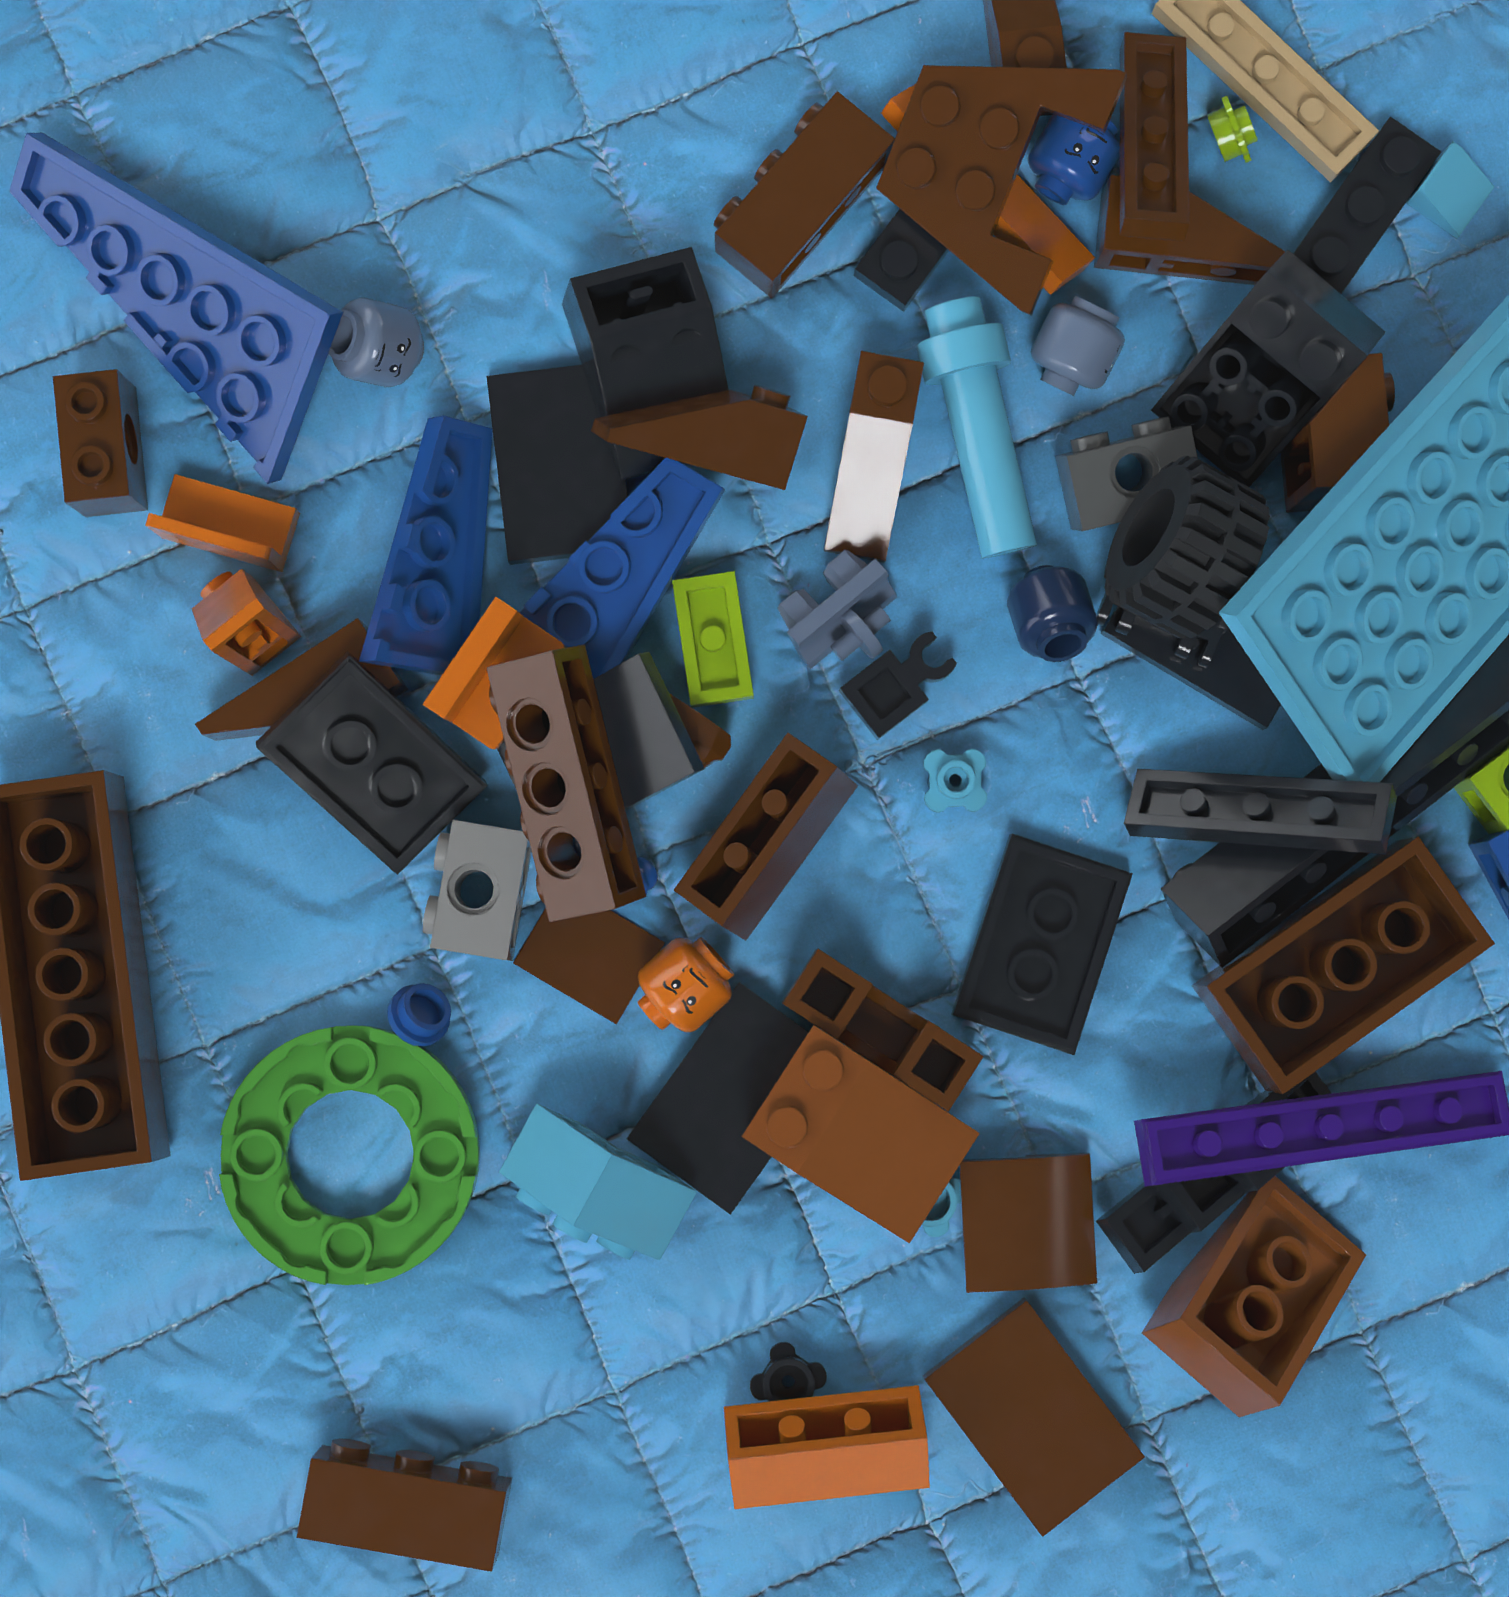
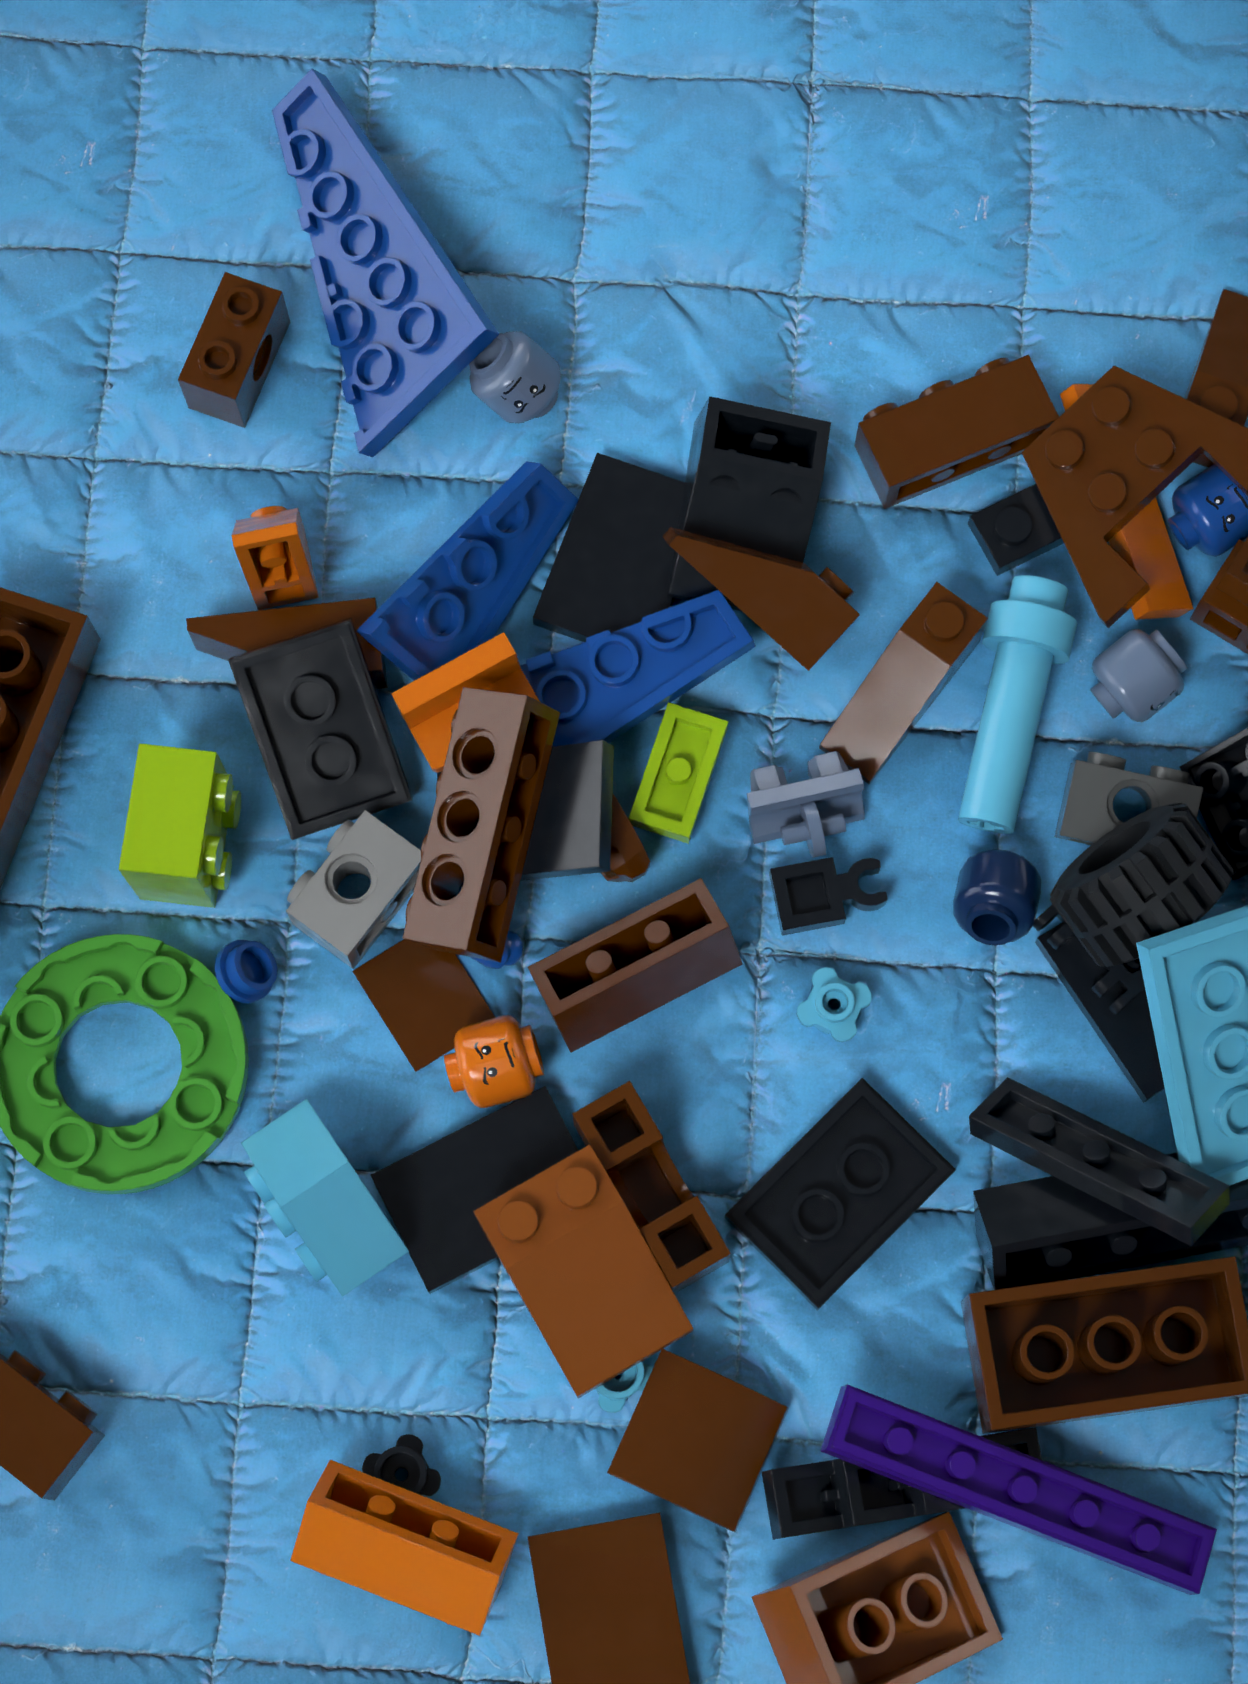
camera: 35 degrees right, 10 degrees down
orange panel [145,474,300,572] -> none
none -> lime brick [118,743,241,908]

